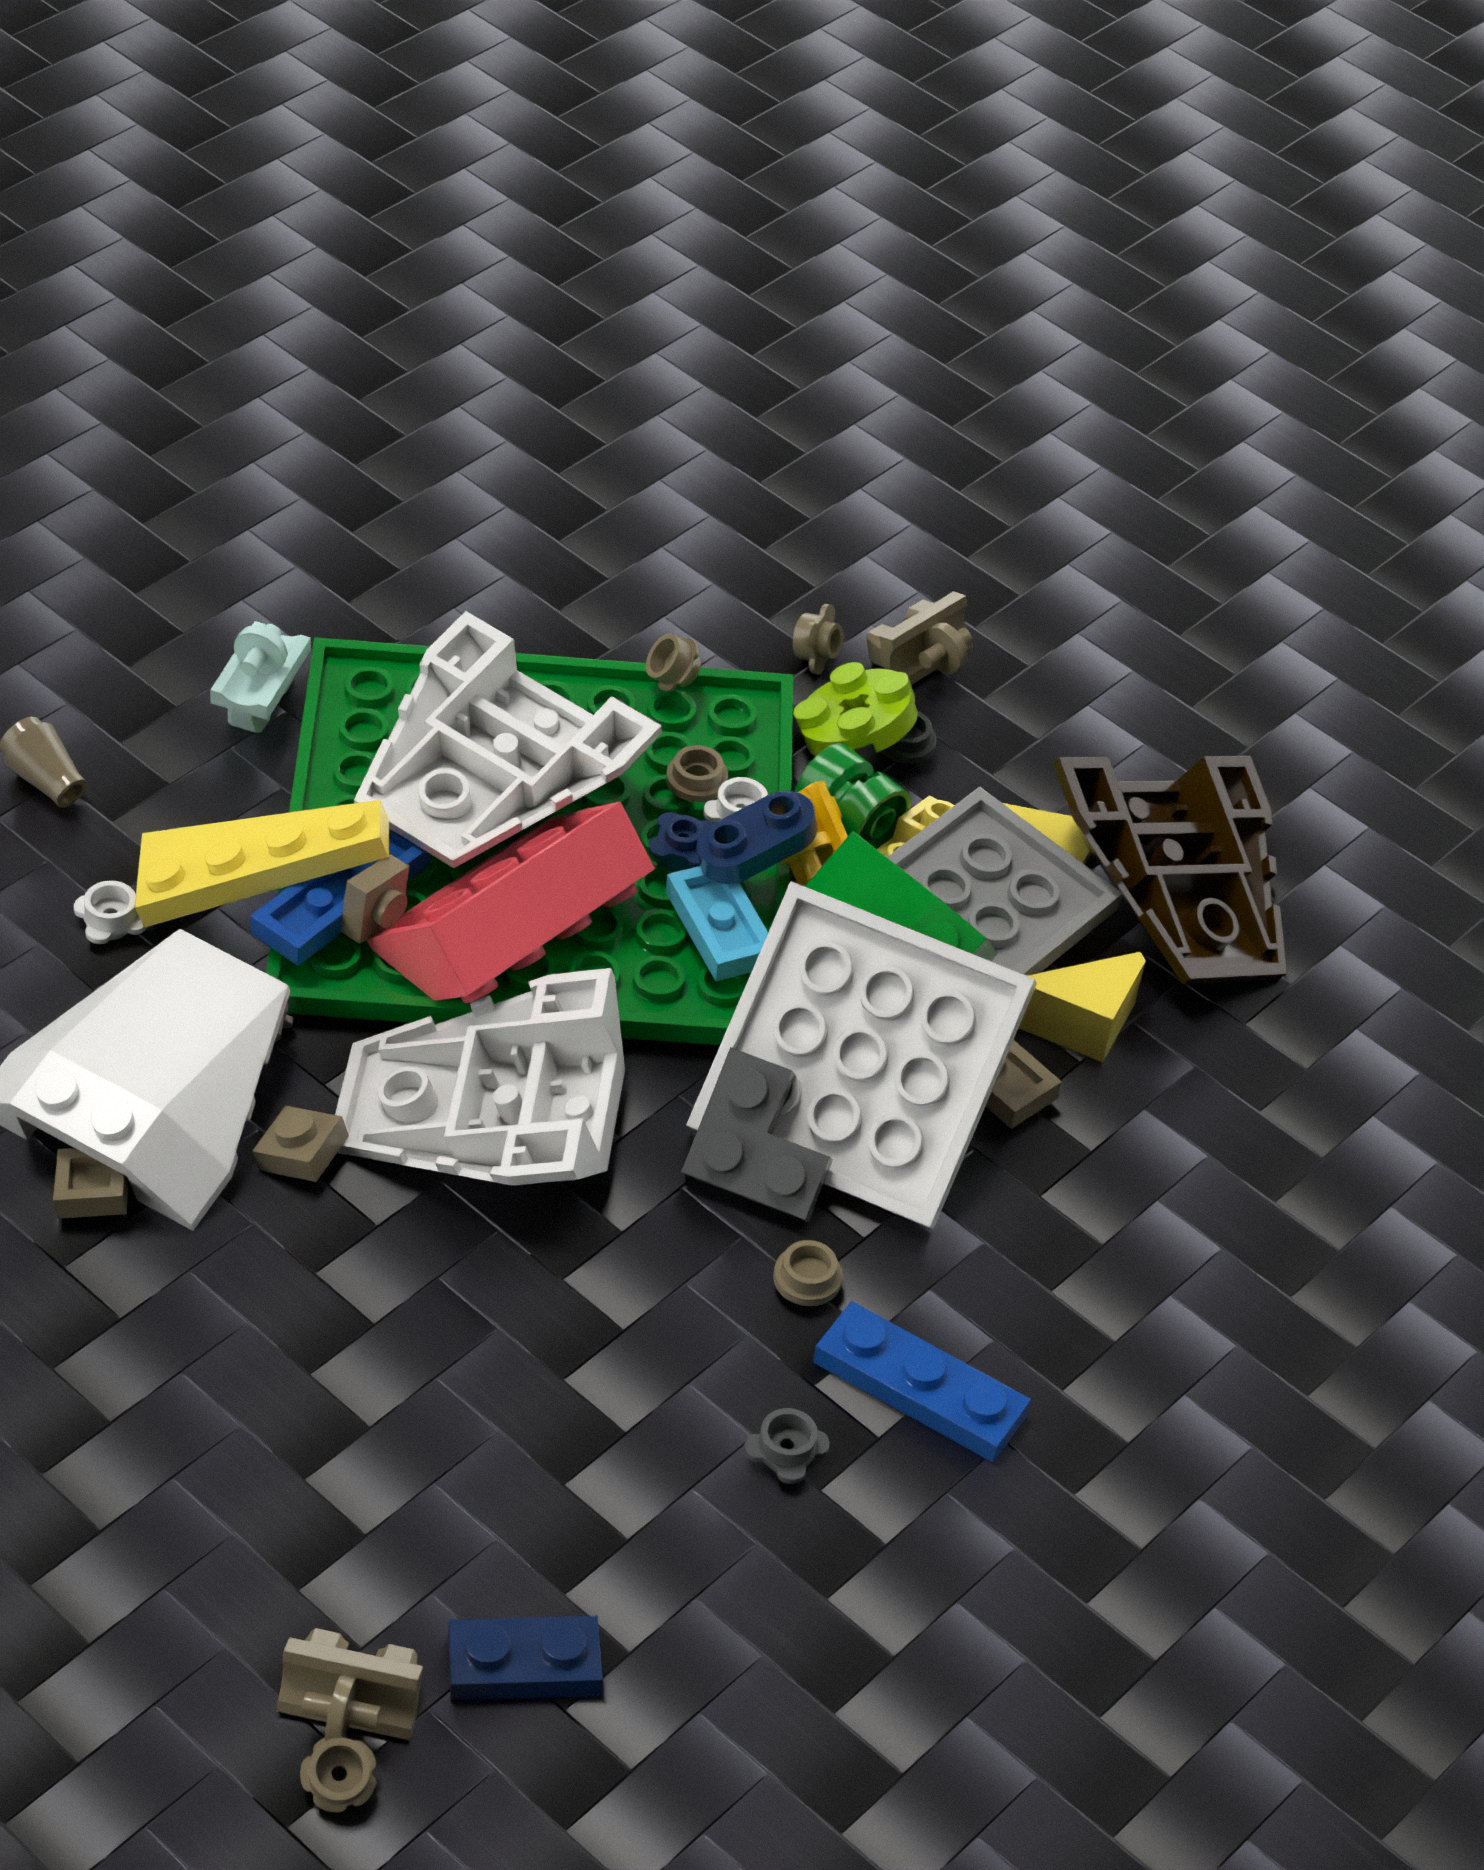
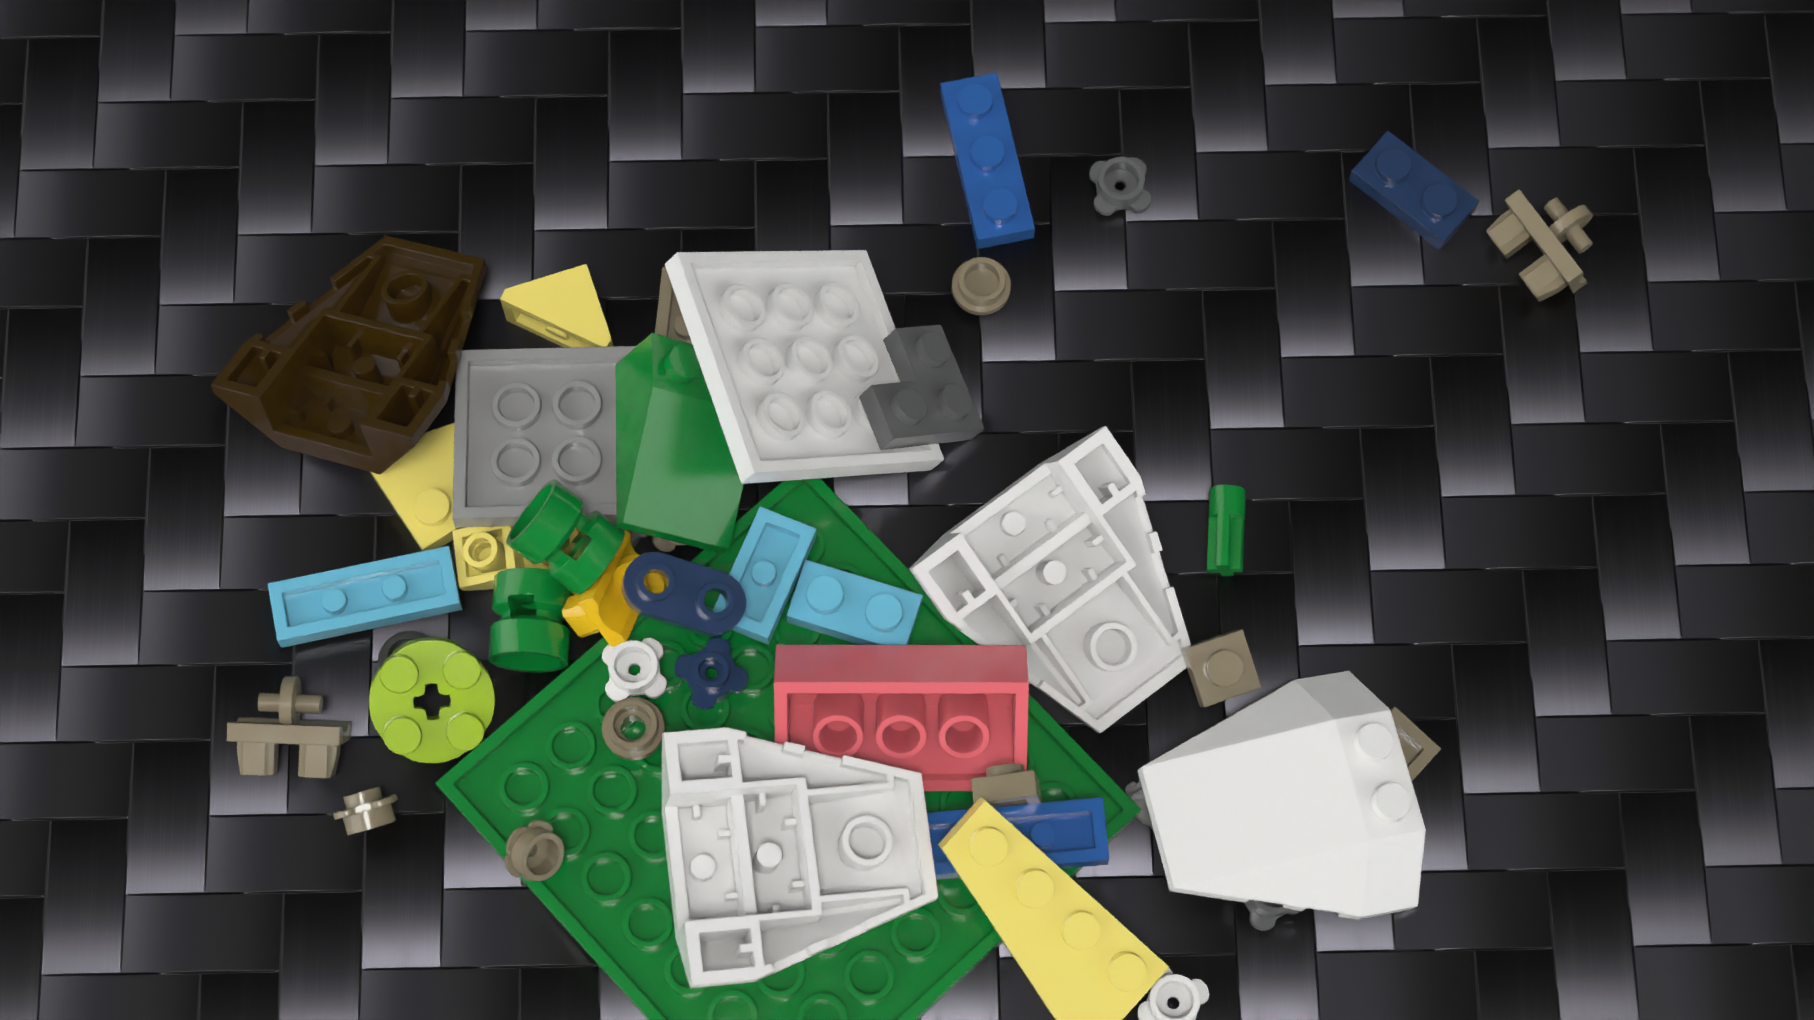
camera: 130 degrees left, 25 degrees up
dark tan plate [300,1736,376,1813] -> none
none -> medium azure plate [268,546,463,648]
none -> green wheel [506,479,625,595]
none -> medium azure plate [786,560,923,645]
none -> green piece [1207,485,1246,576]

